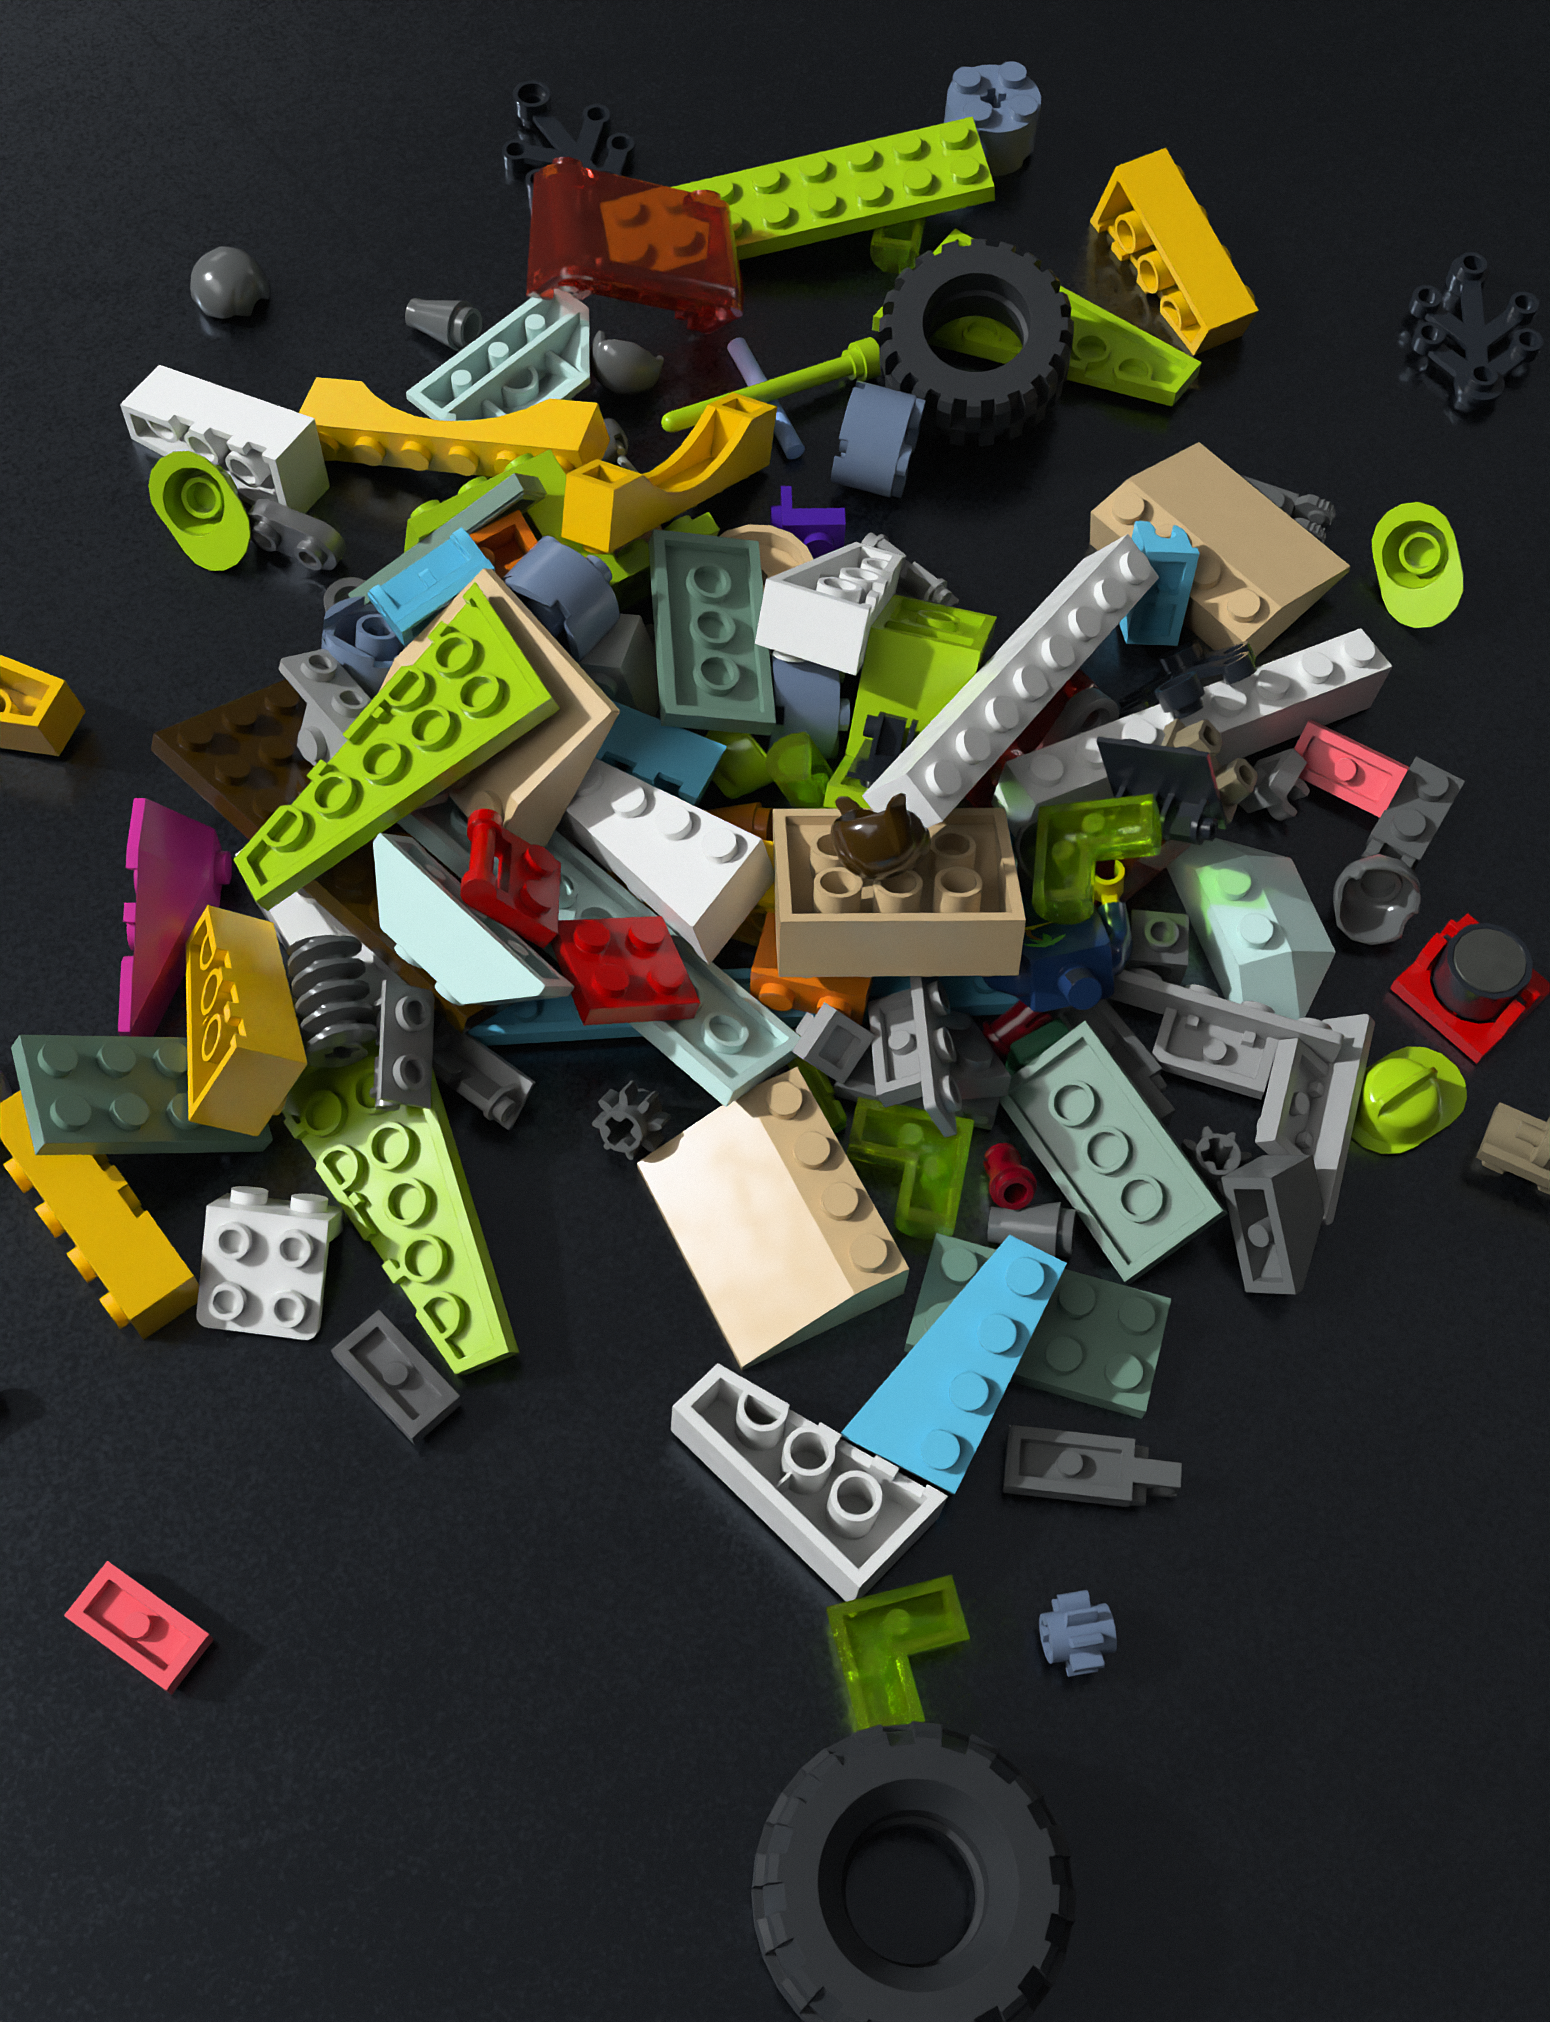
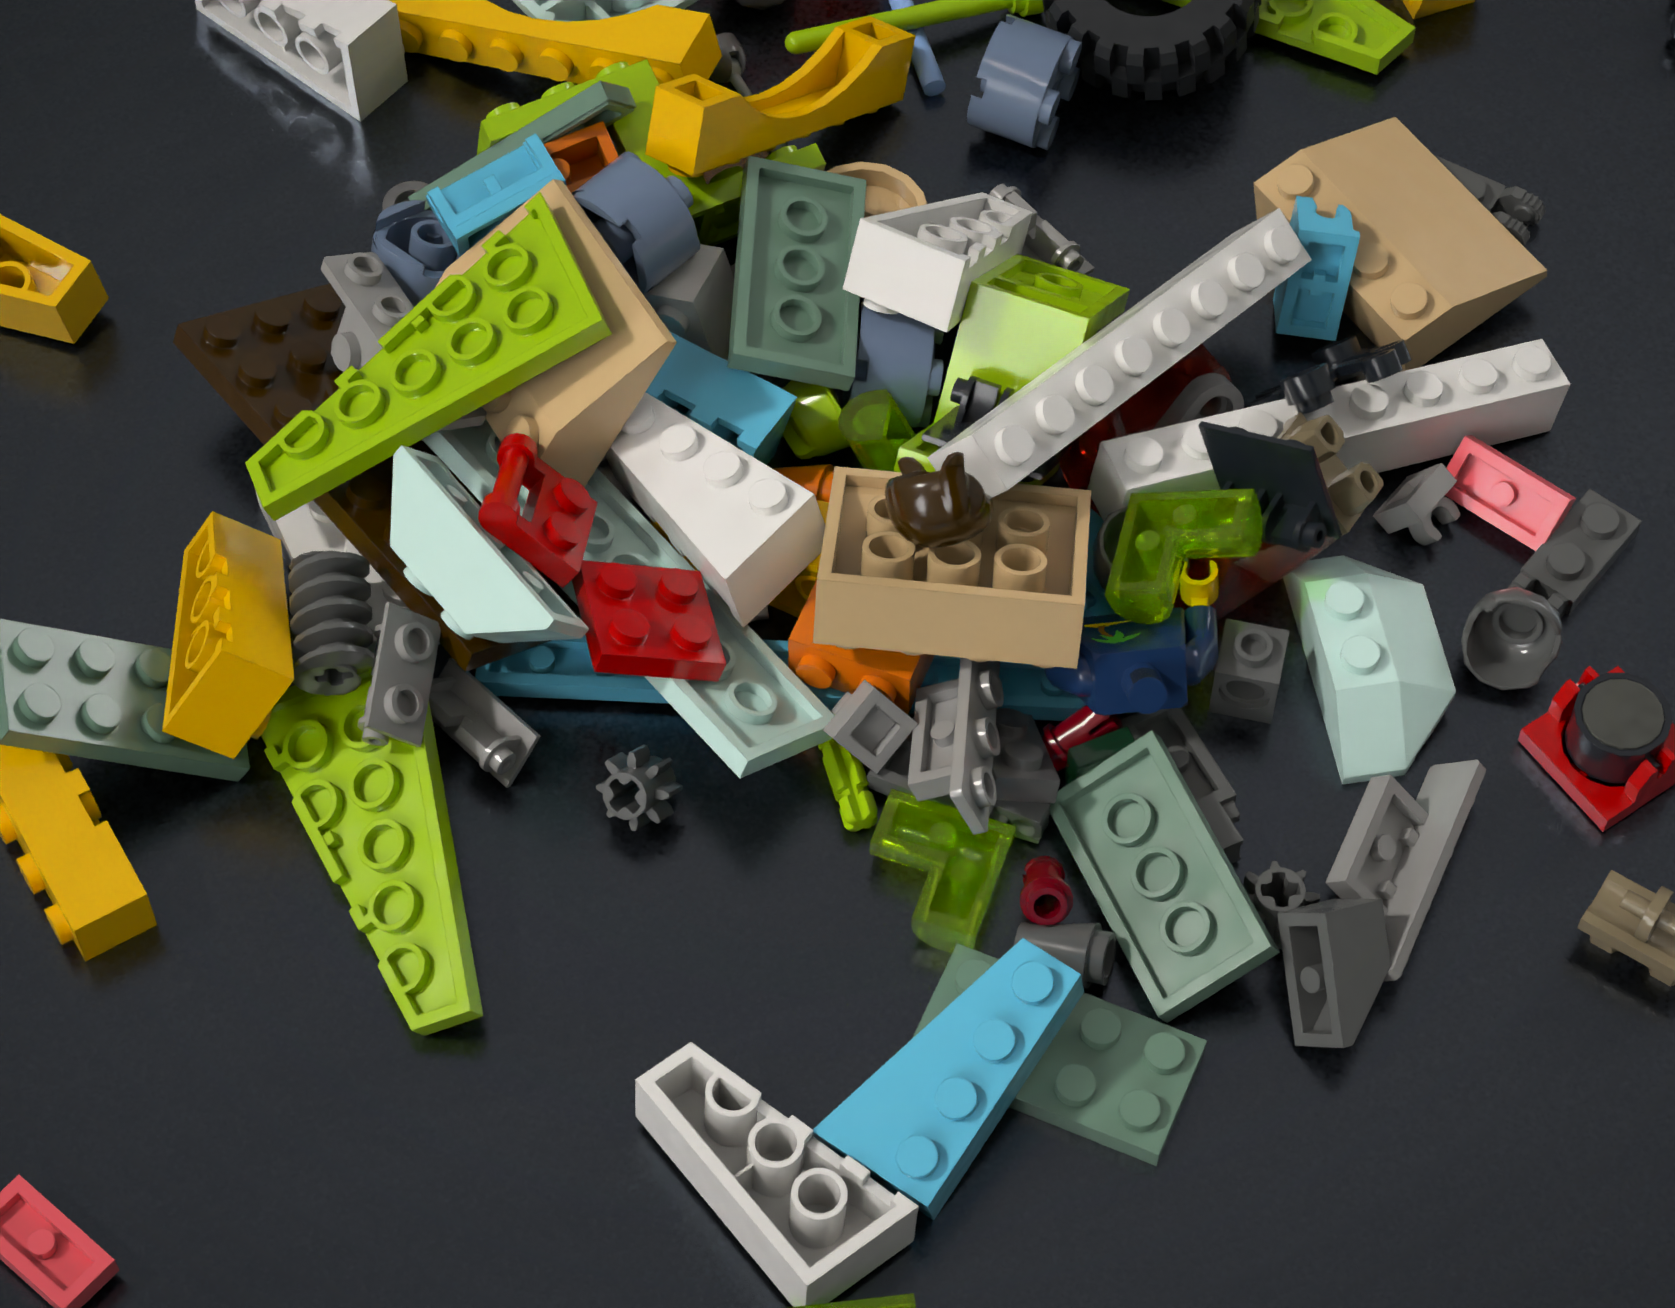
camera: 10 degrees right, 5 degrees down
dark pink wedge [118,798,232,1037] -> none
lime piece [148,451,251,571] -> none
white bracket [196,1186,345,1340] -> none
flat silver plate [248,499,347,570] -> none
flat silver plate [331,1310,462,1445] -> none
slope [637,1067,910,1370] -> none
dark purple bracket [770,486,846,559] -> none
dark grey hinge [1003,1425,1182,1507] -> none
light grey bracket [1109,968,1344,1100] -> none
lime piece [1351,1047,1467,1154] -> none
lime piece [1372,502,1464,628] -> none

